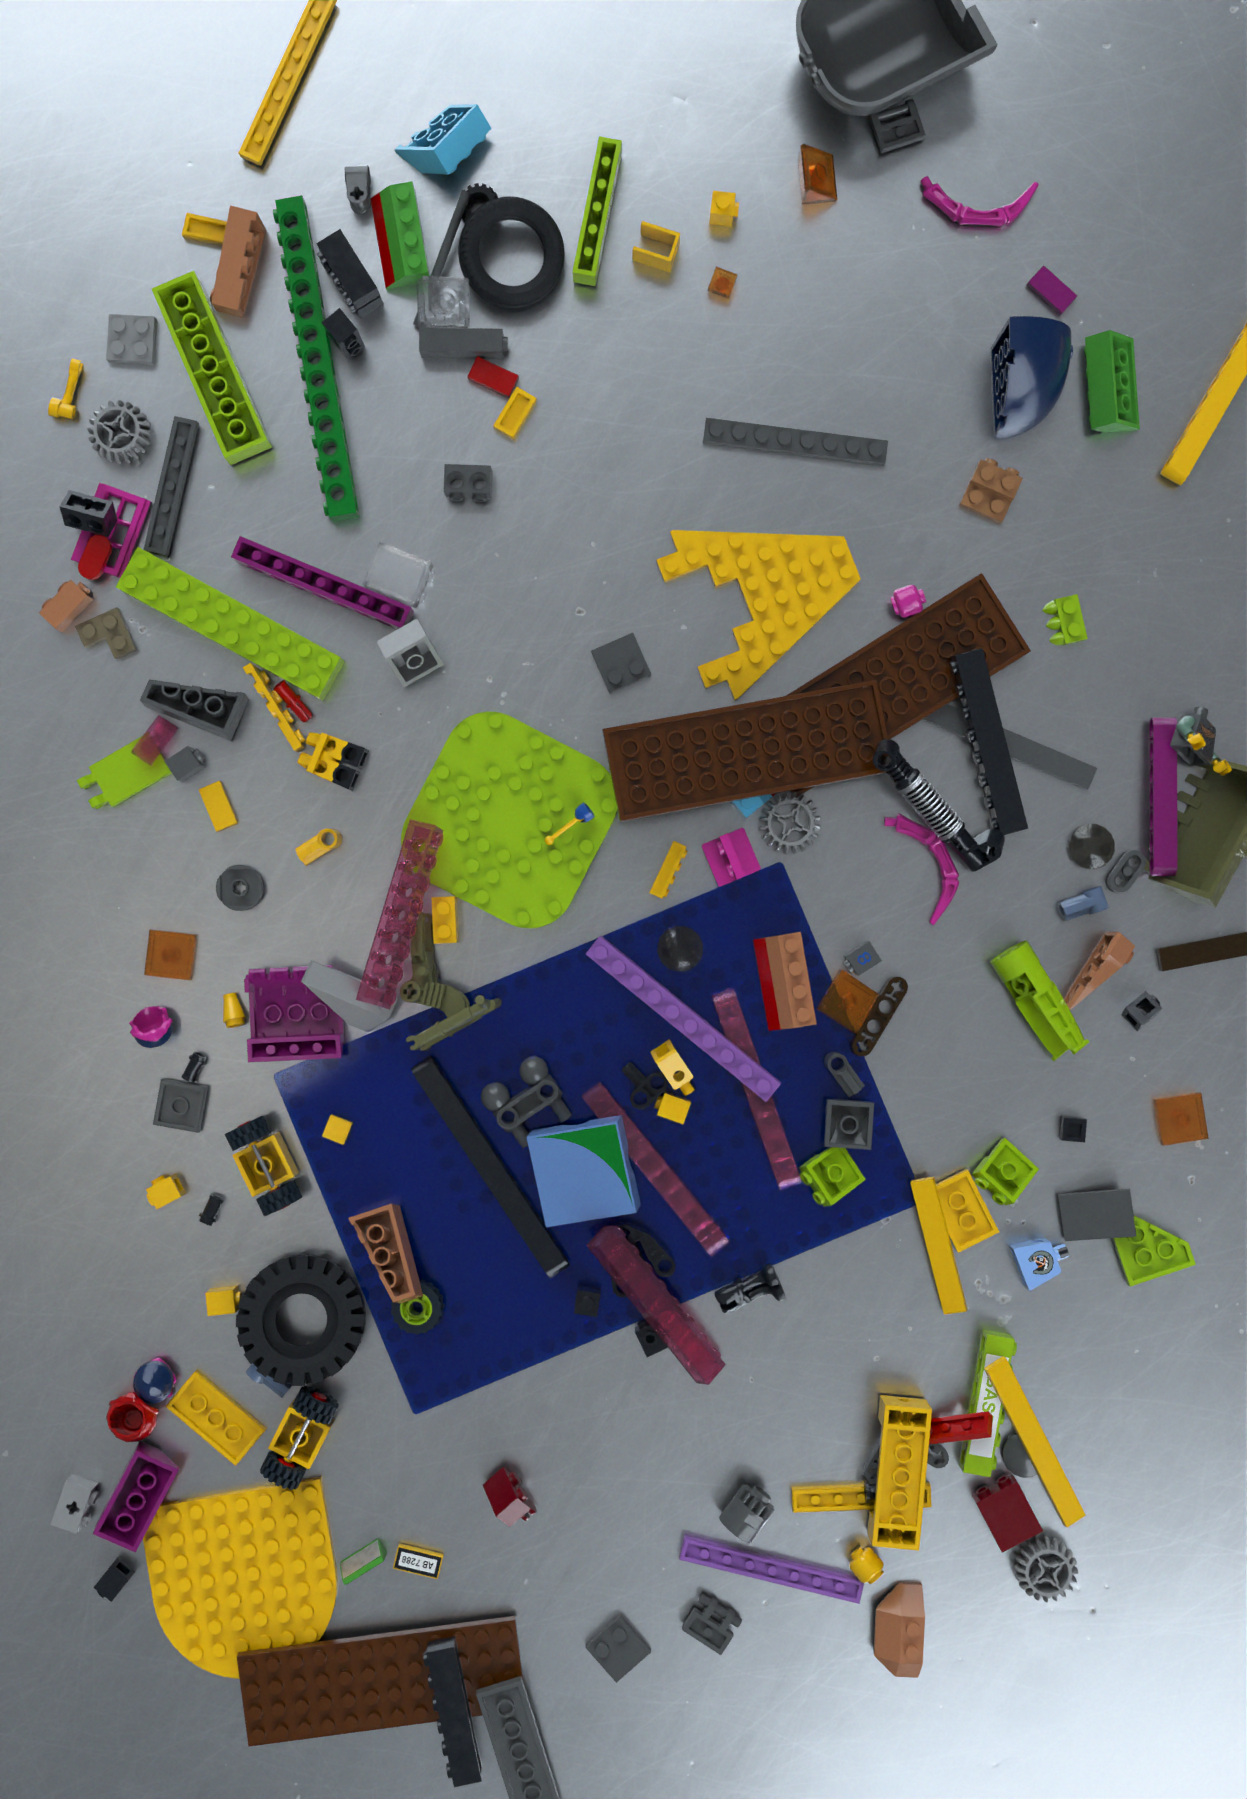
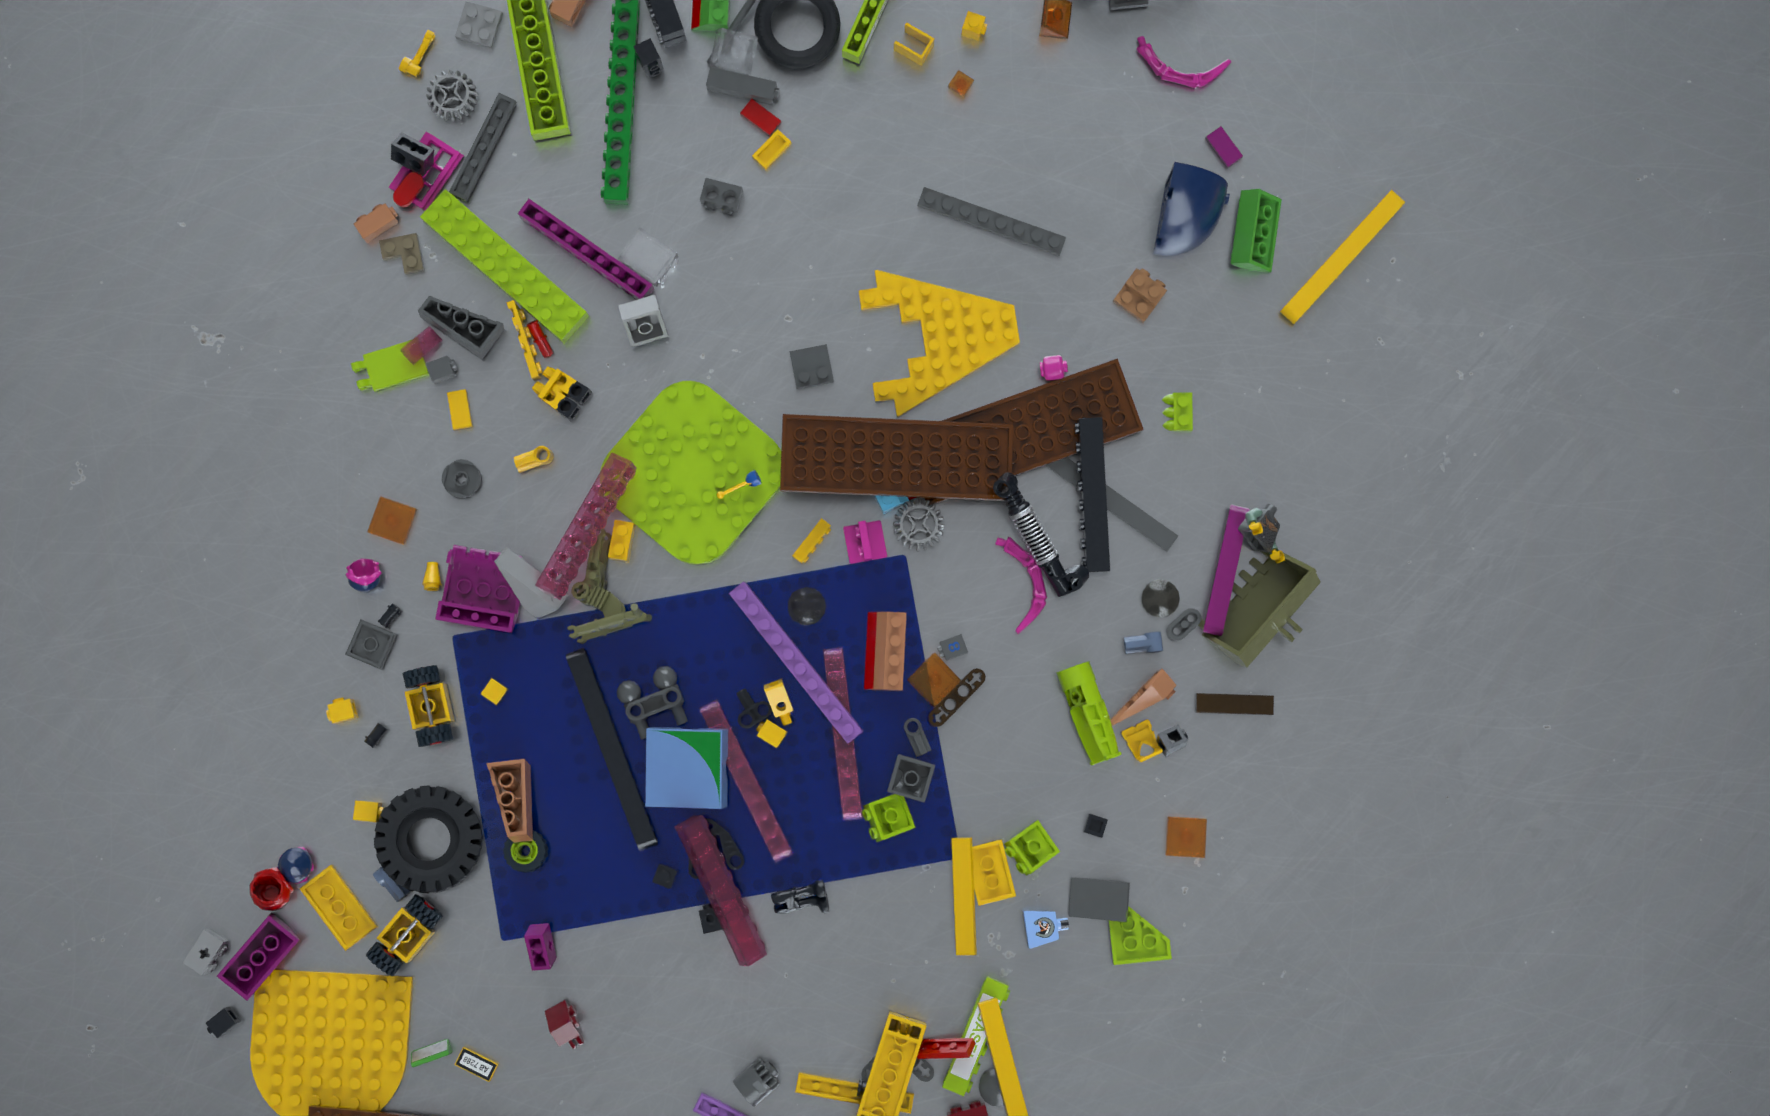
camera: 10 degrees right, 5 degrees down
none -> magenta brick [524,923,557,971]
none -> yellow piece [1121,719,1163,762]

